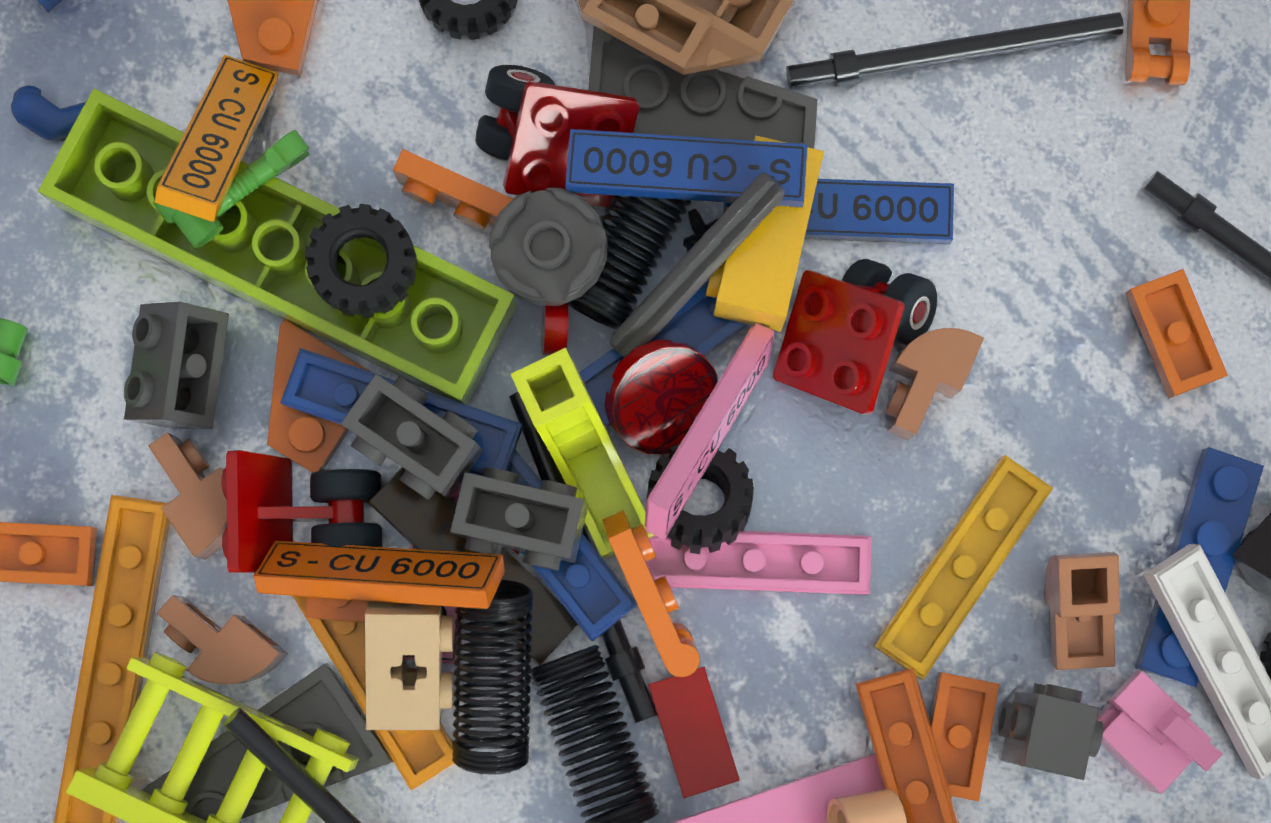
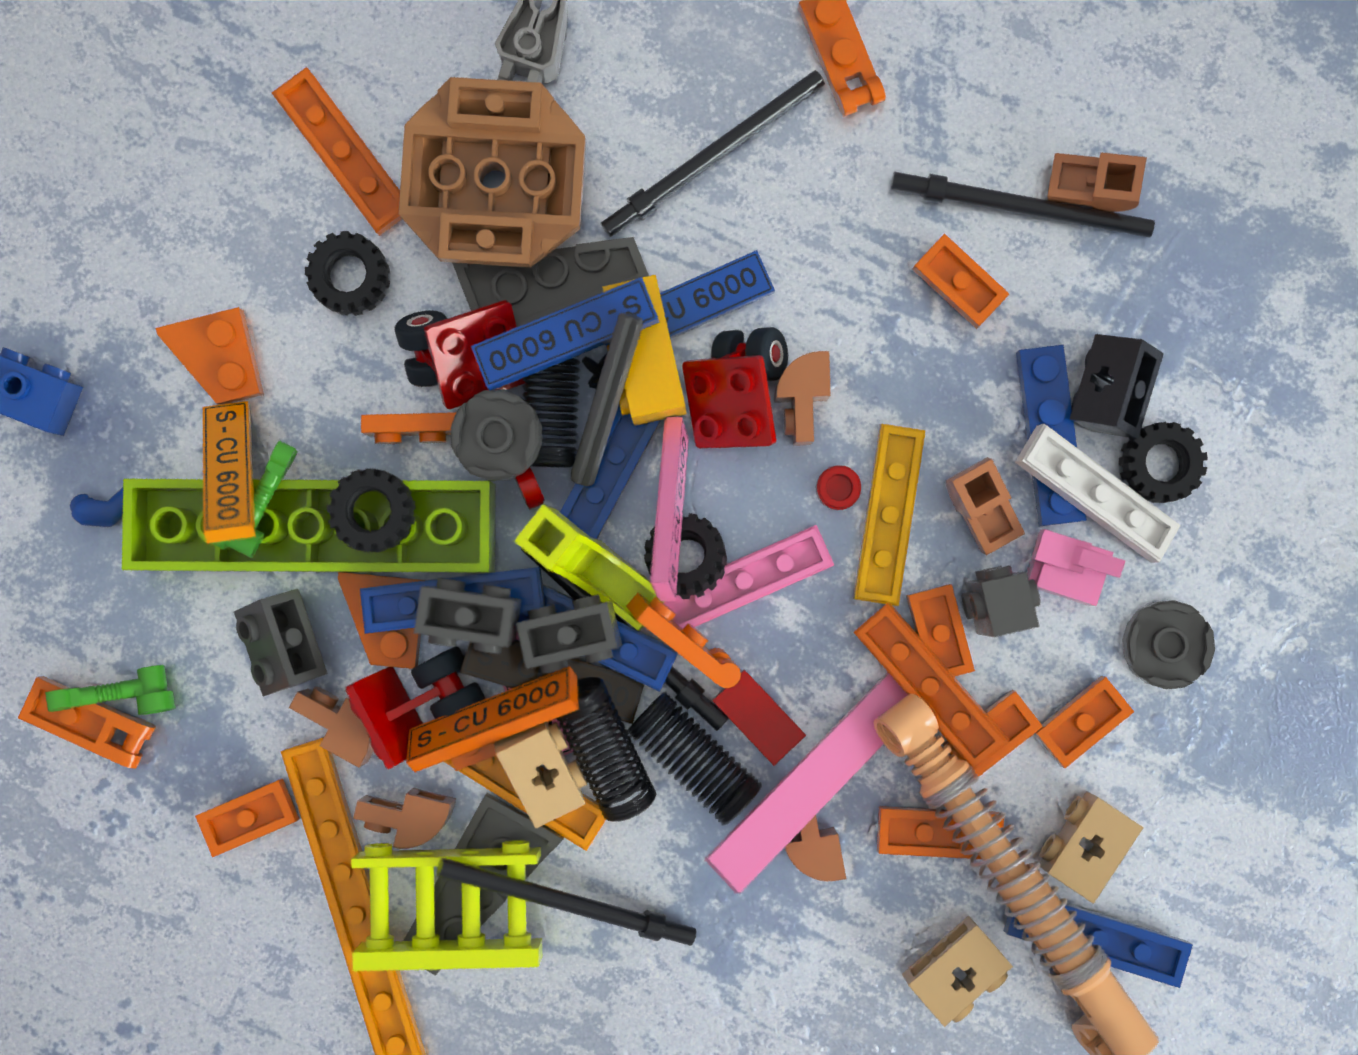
camera: 20 degrees left, 5 degrees up
red tile [604,340,718,454] -> none
none -> red tile [816,465,861,510]

